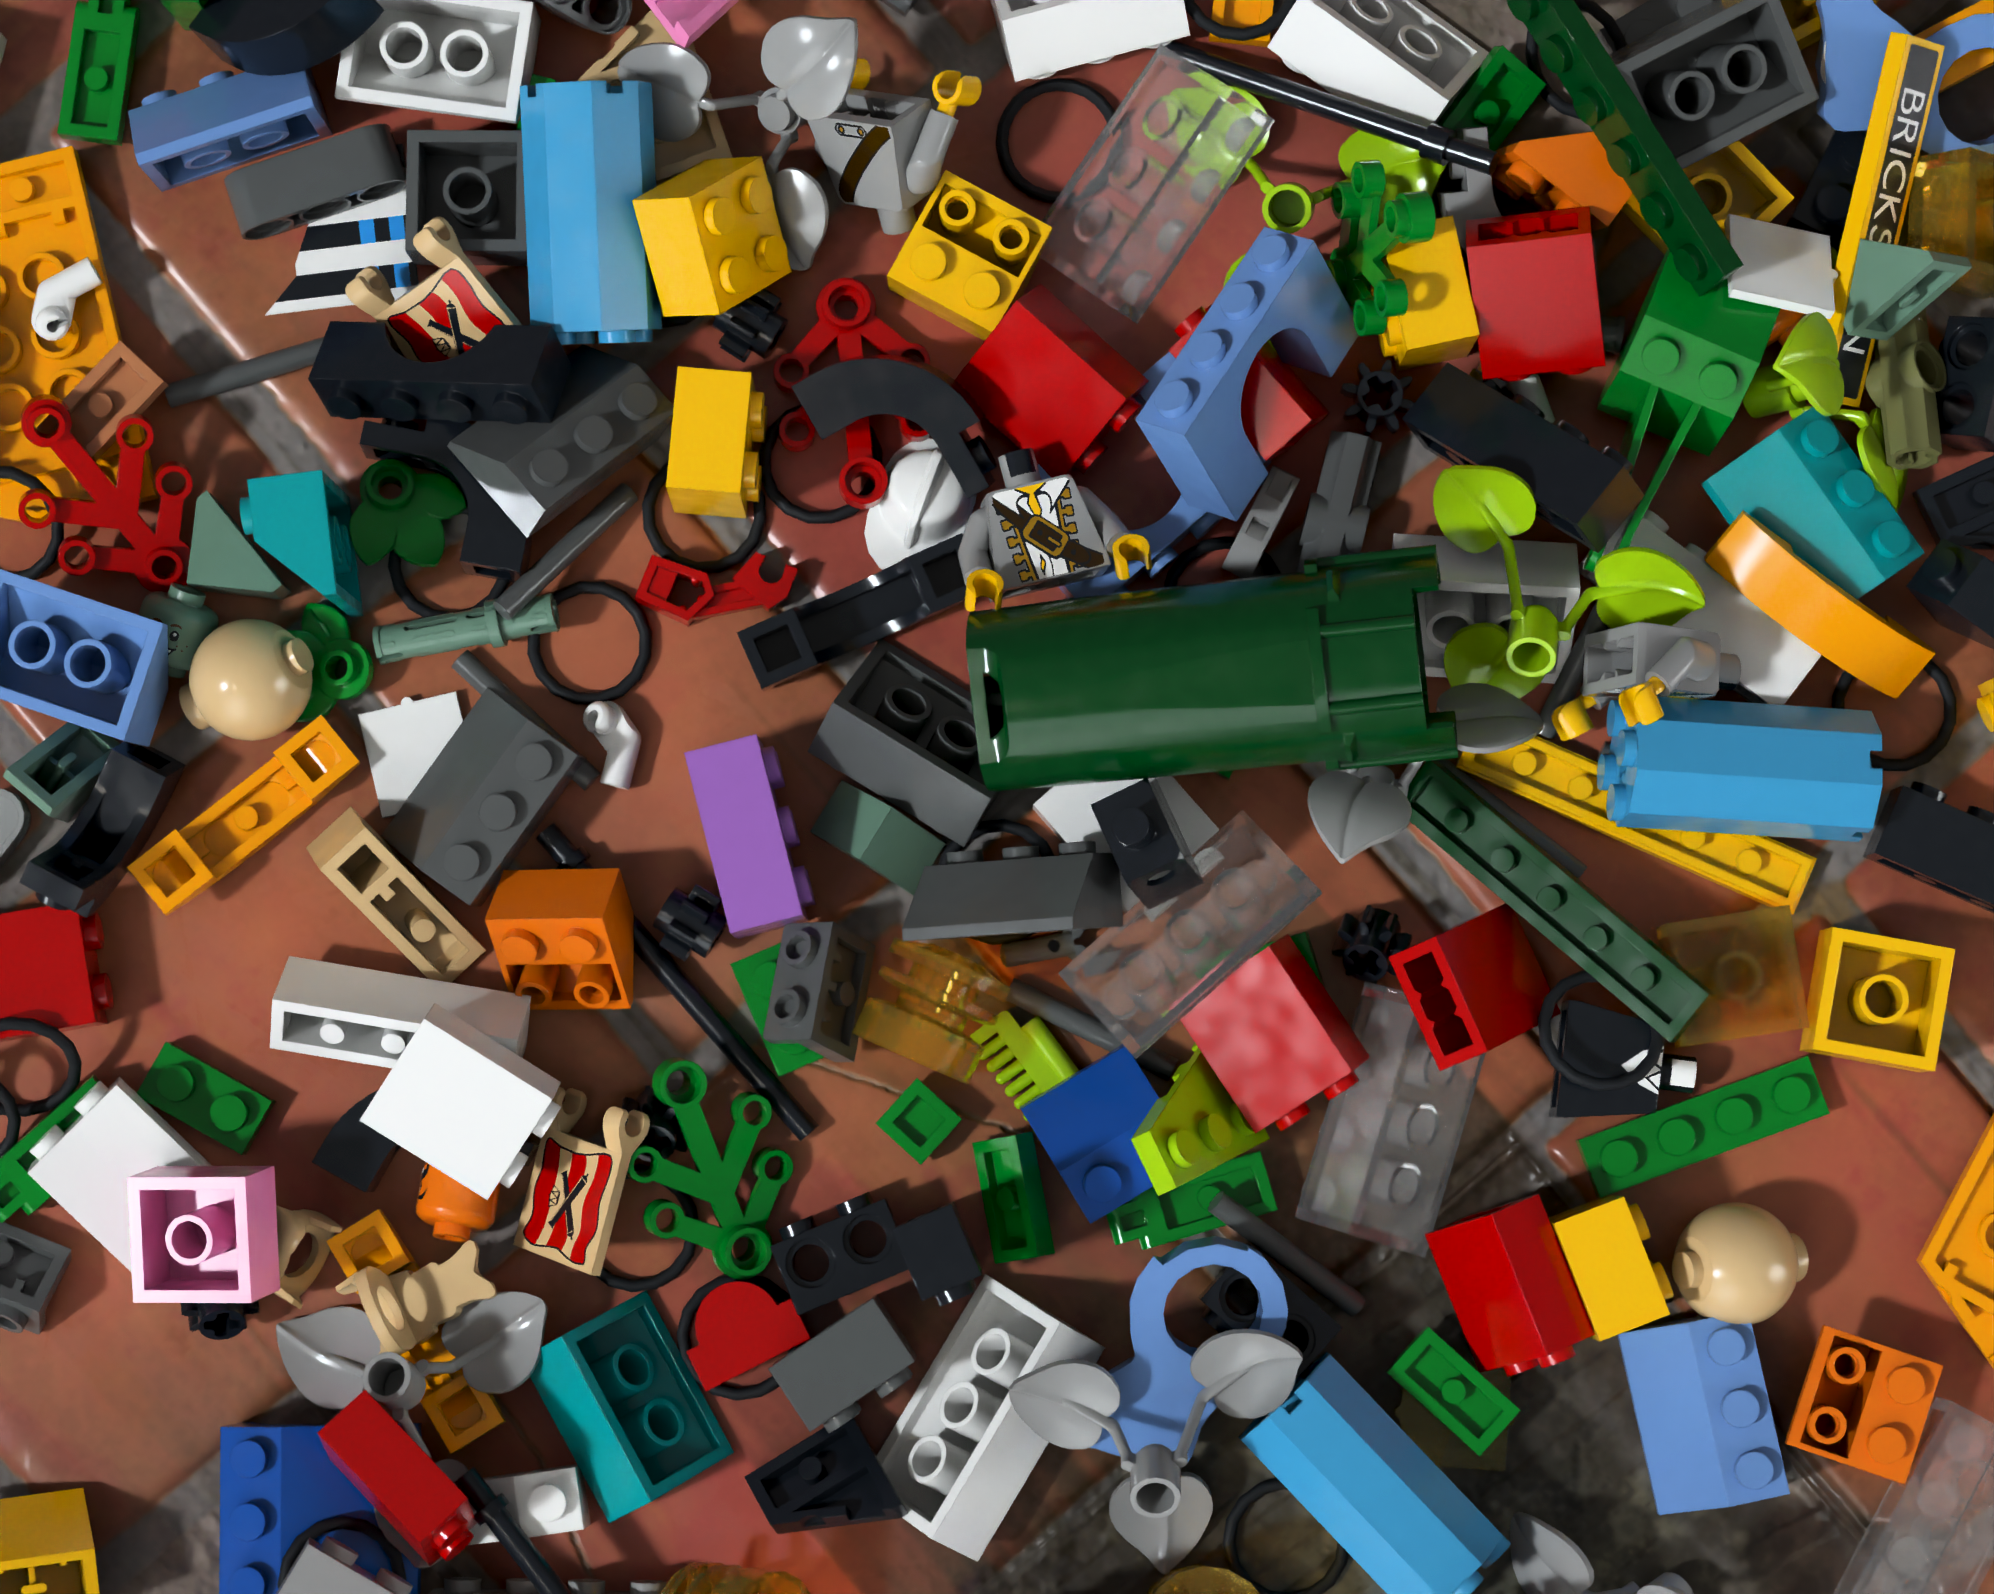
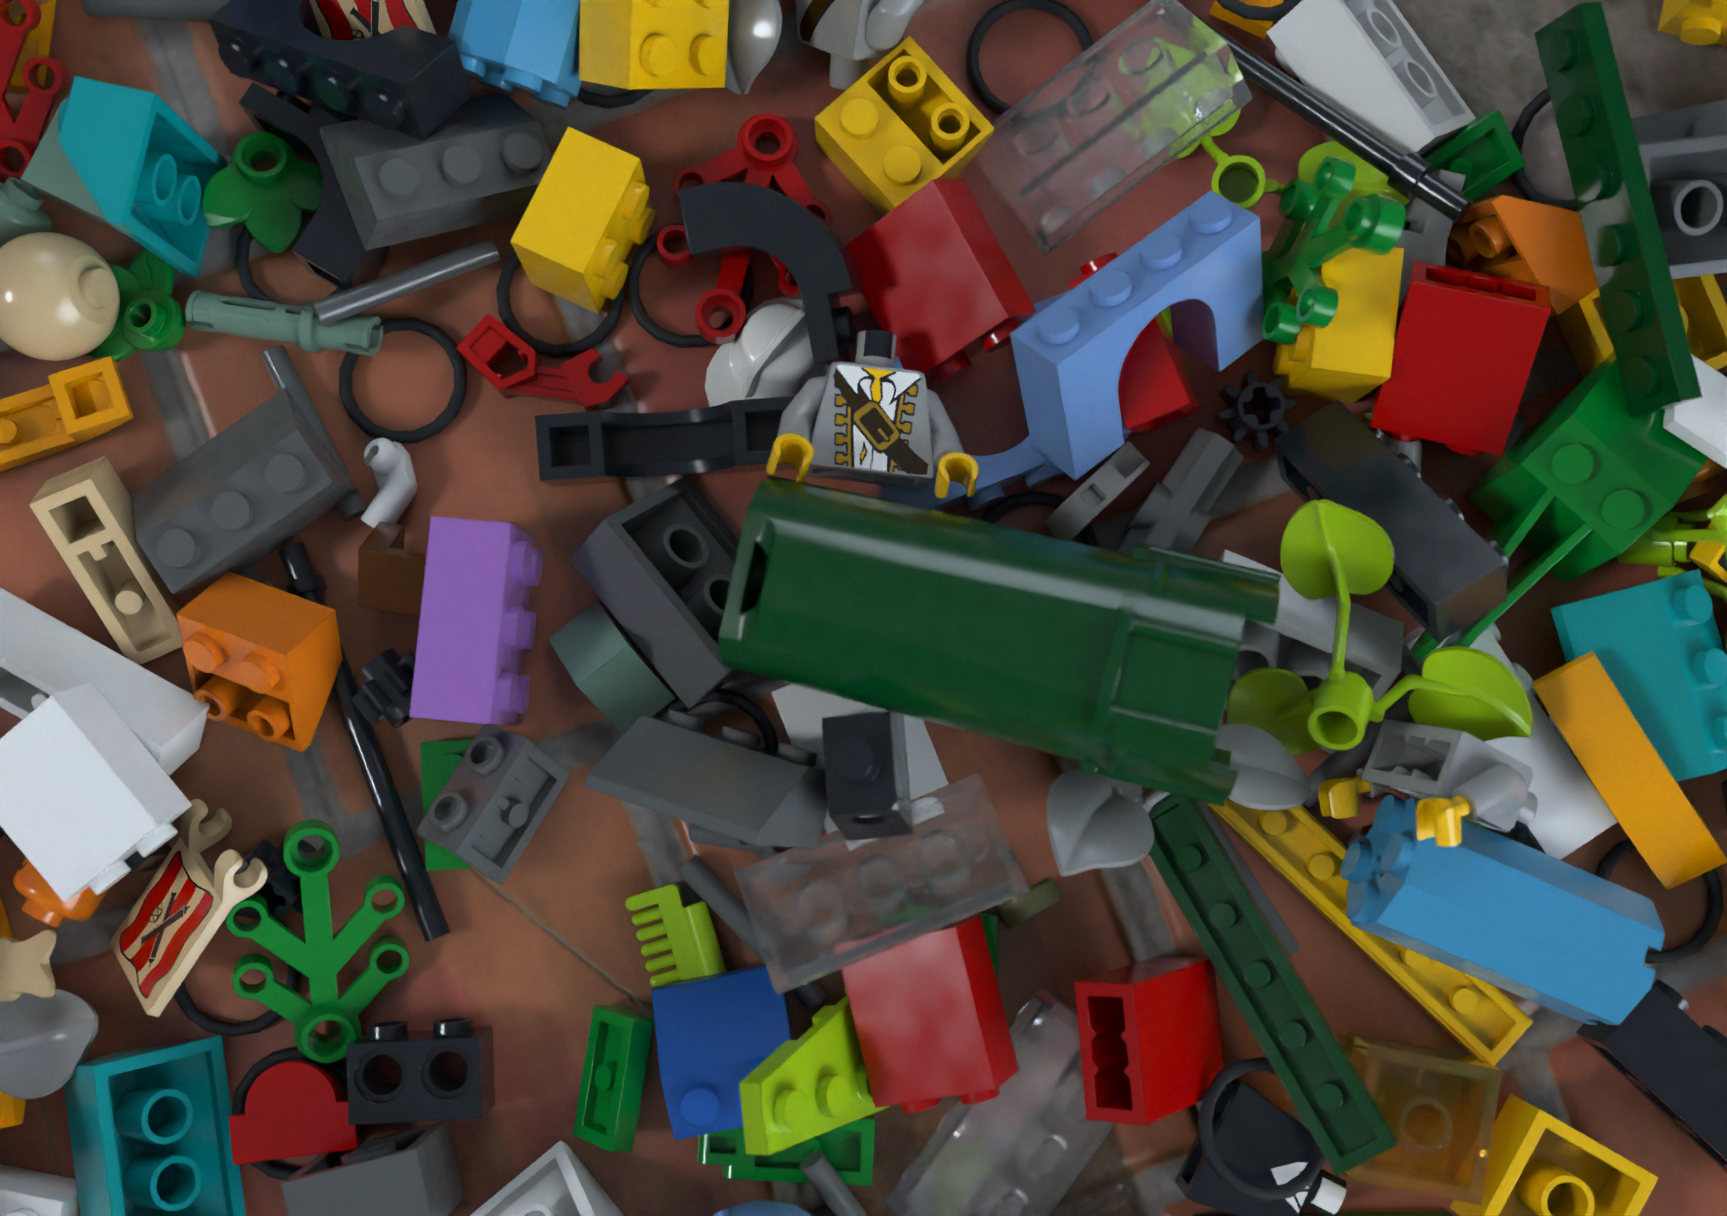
camera: 15 degrees right, 0 degrees up
white piece [358,691,464,818] -> none
black gear [713,288,788,363] -> none
clear yellow wheel [852,937,1011,1085] -> none
green plate [876,1078,963,1165] -> none
black brick [892,1201,983,1307] -> none
black gear [1331,905,1412,984] -> none
none -> reddish brown panel [358,522,427,616]
none -> olive tile [997,877,1063,930]

